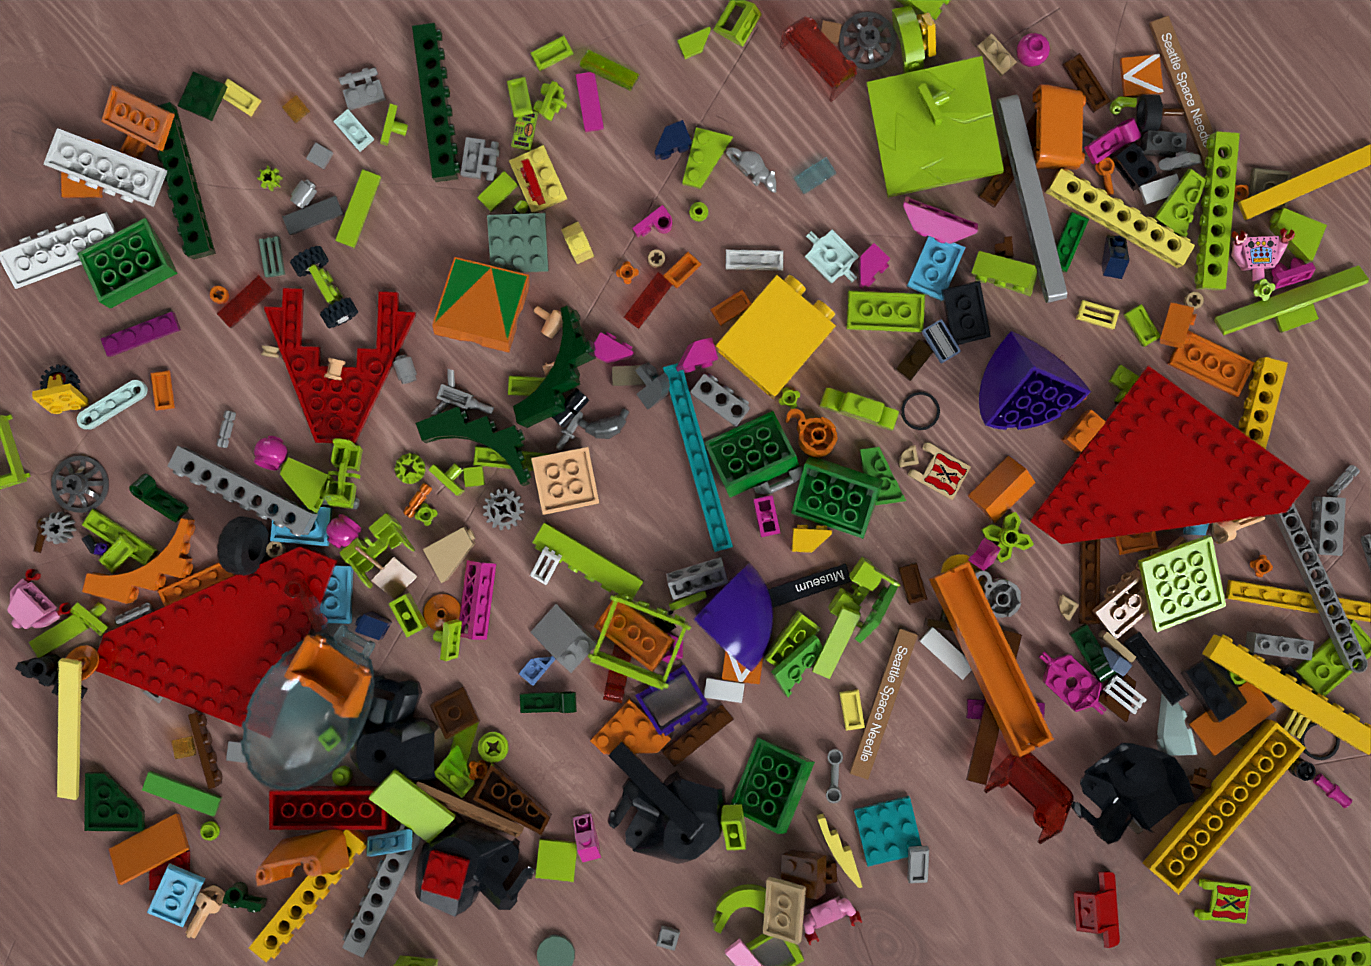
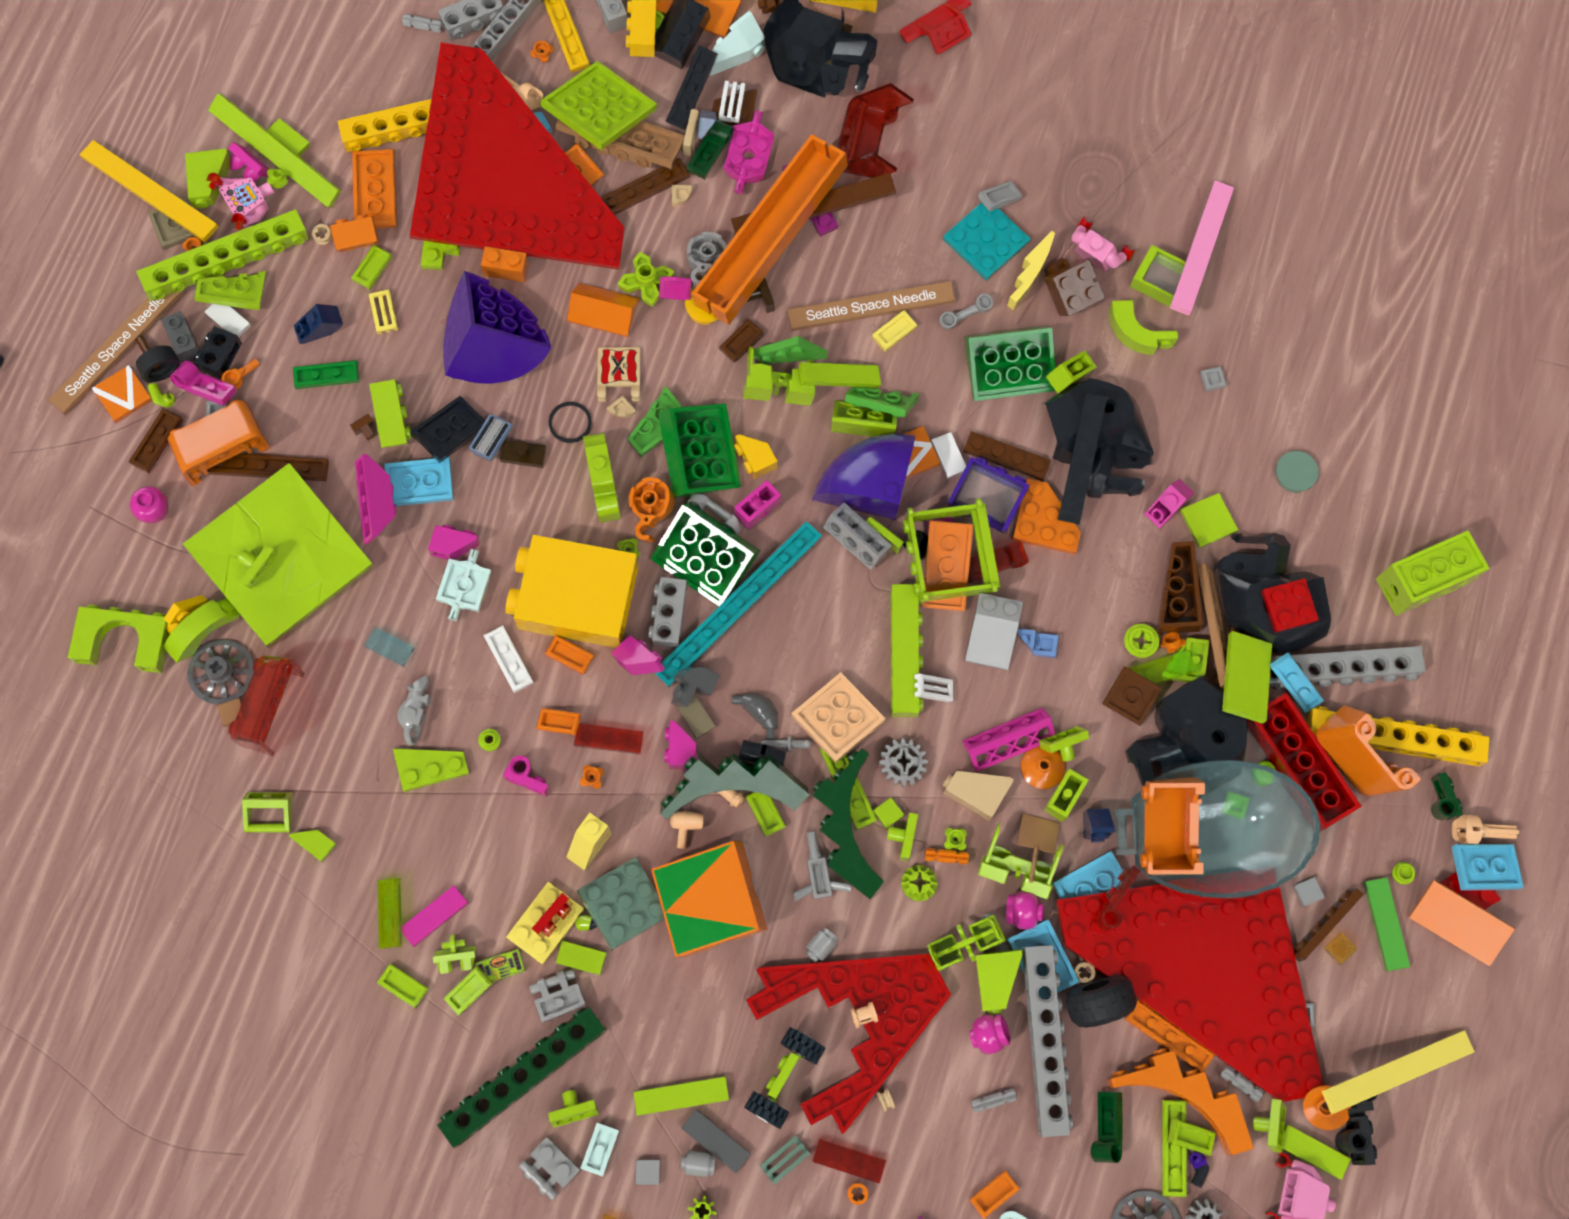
camera: 130 degrees left, 15 degrees down
dark green plate [84,772,145,832] -> none
dark green plate [520,691,577,713] -> none
tan bush [648,249,665,268] -> none
dark blue slope [654,120,692,160] -> none
tan plate [763,877,806,944] -> none
black tile [768,563,852,608] -> none
lime tile [846,291,925,333] -> none
white tile [919,627,971,680] -> none
tan tile [976,34,1017,76] -> none
light grey beam [996,94,1067,303] -> none
light yellow brick [1045,169,1195,268] -> none
light grey hinge [1159,151,1202,171] -> none

